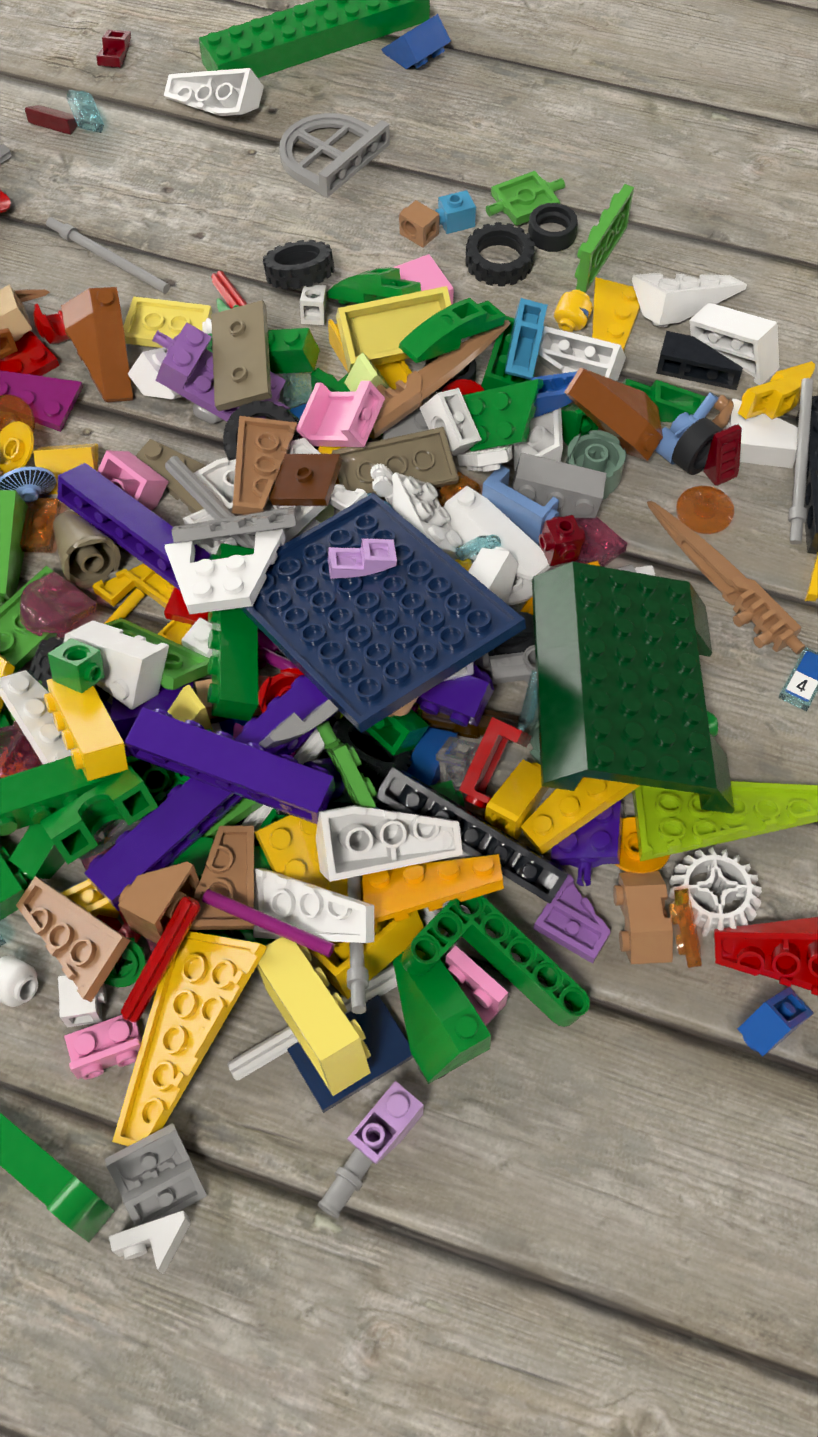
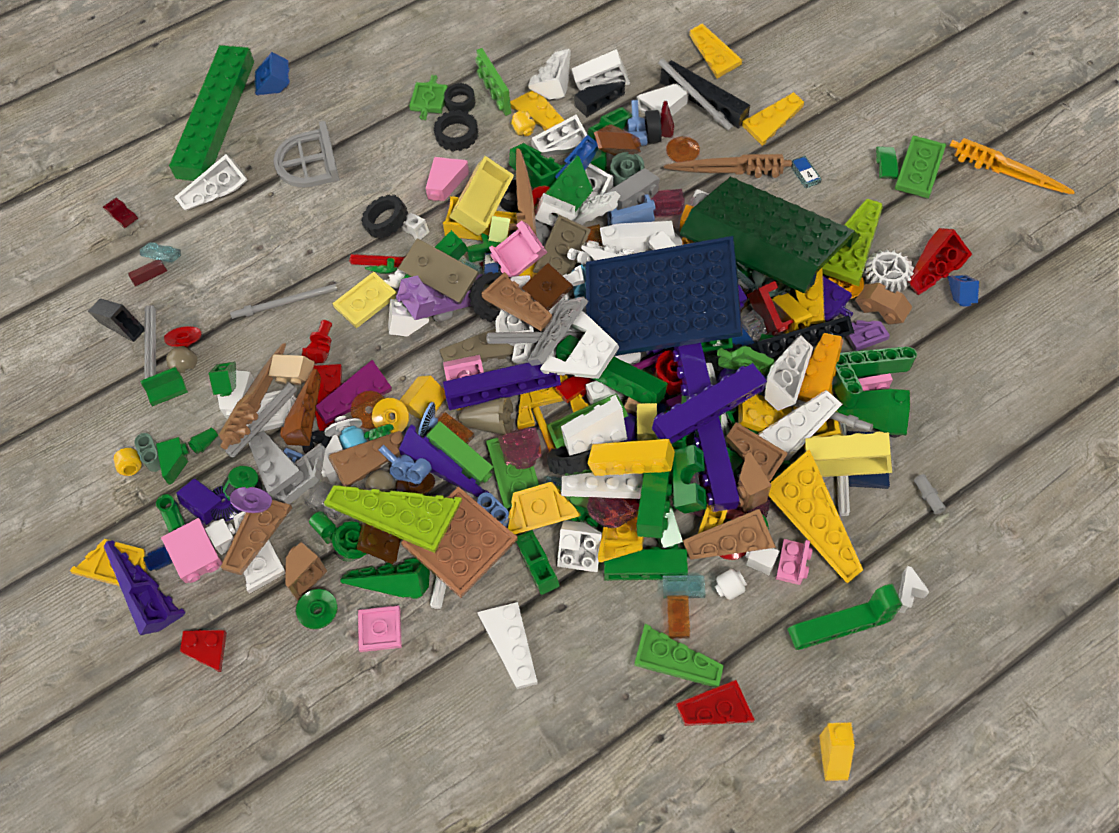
camera: 50 degrees left, 0 degrees up
green brick [48,638,105,693] -> none
dark orange wedge [61,287,133,402] -> none
light grey slope [105,1123,207,1227] -> none
red axle [121,896,201,1023] -> none
magenta bar [202,889,335,957] -> none
light grey slope [259,699,338,749] -> none
green slope [326,267,421,304] -> none
lavender slope [328,539,397,578] -> none
lavender slope [347,1081,424,1164] -> none
medium nougat brick [399,200,440,248] -> none
green slope [399,298,506,363] -> none
dark azure brick [435,190,476,234] -> none
clear light blue arm [455,534,501,561] -> none
dark azure slope [505,298,548,380] -> none
dark red brick [539,515,585,566] -> none
clear orange plate [669,888,702,968] -> none
medium nougat arm [712,395,734,429] -> none
yellow slope [738,361,815,419] -> none

